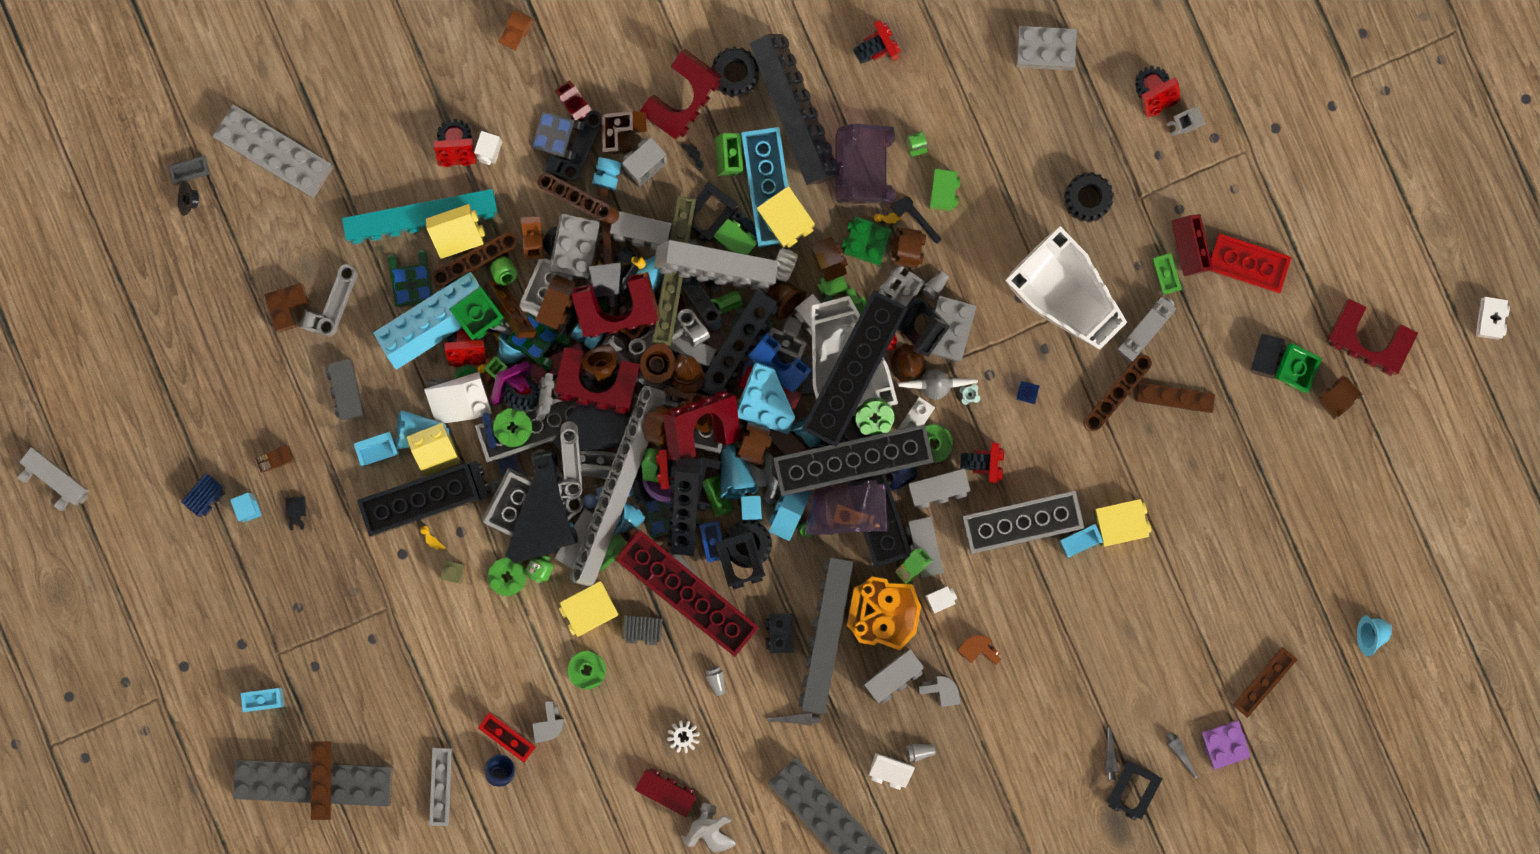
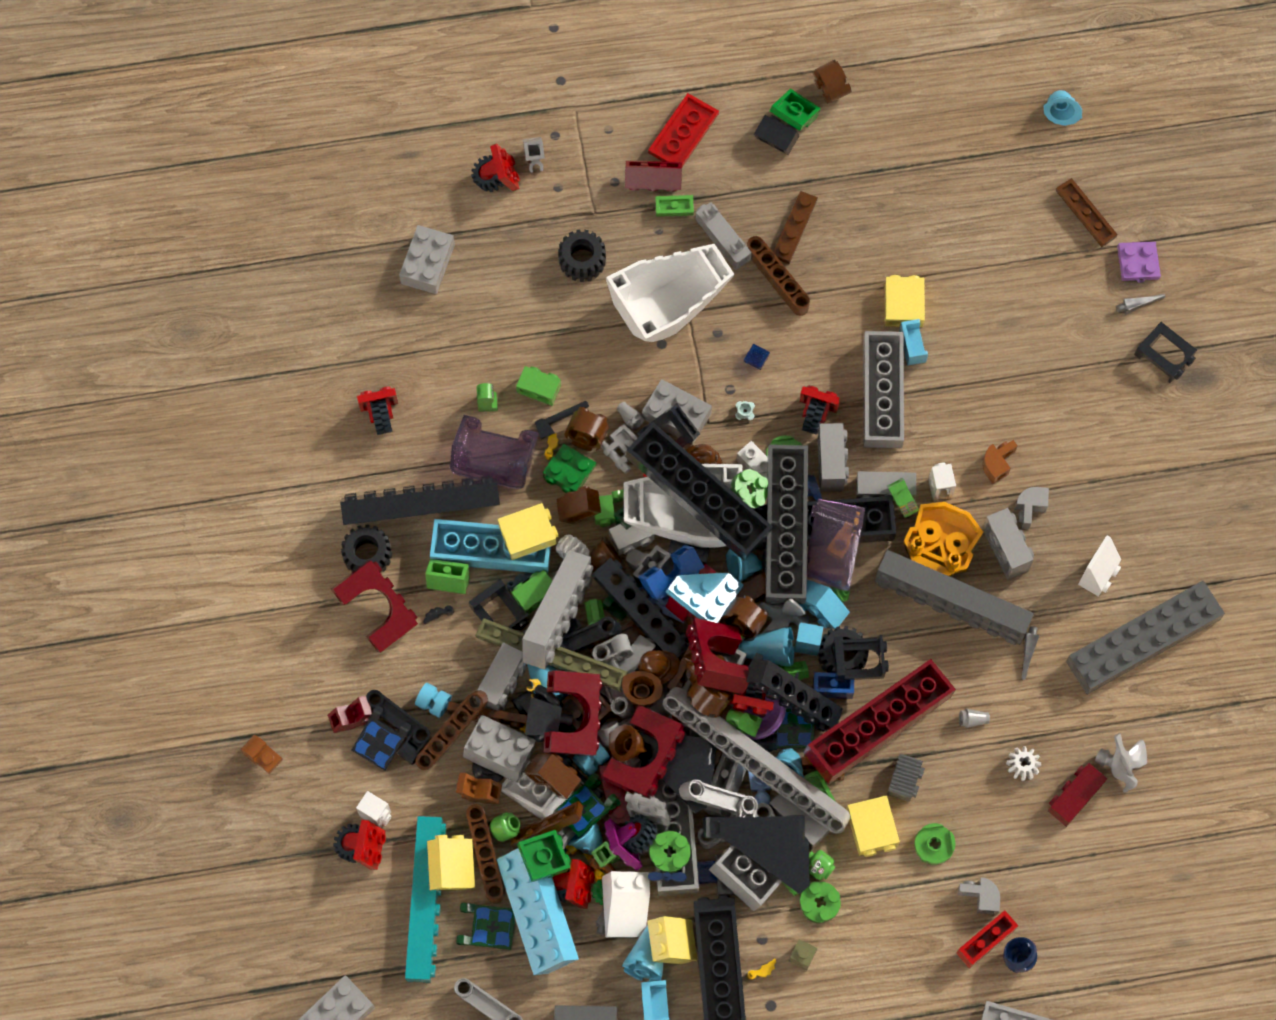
camera: 70 degrees left, 15 degrees down
reddish brown brick [602,111,647,154] -> none
light grey brick [622,138,668,188] -> none
black brick [765,614,793,653] -> none
light grey helmet [898,368,978,400] -> none
light grey cone [906,744,935,762] -> none
flat silver piece [1104,727,1119,780] -> none
dark red arch [1326,299,1418,376] -> none

